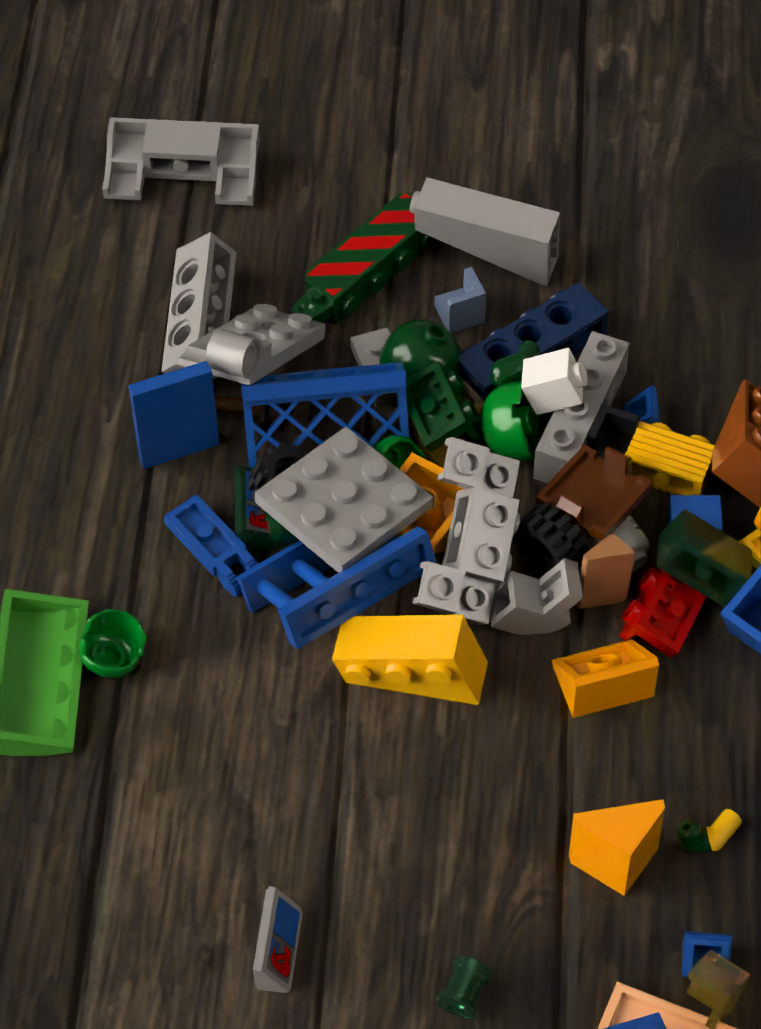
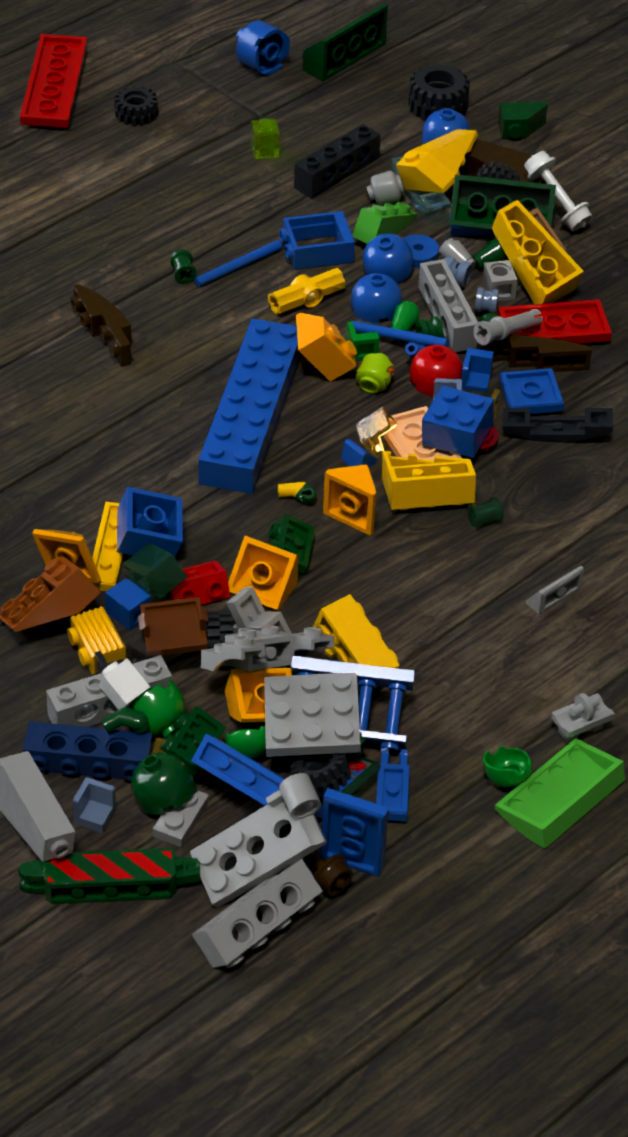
camera: 140 degrees left, 10 degrees down
light grey bracket [102,117,260,206] -> none
medium nougat slope [575,533,635,609] -> none
blue slope [624,385,661,424] -> none
none -> dark green bracket [267,513,315,574]
none -> yellow wedge [381,451,476,510]
none -> light grey hips [551,693,615,743]

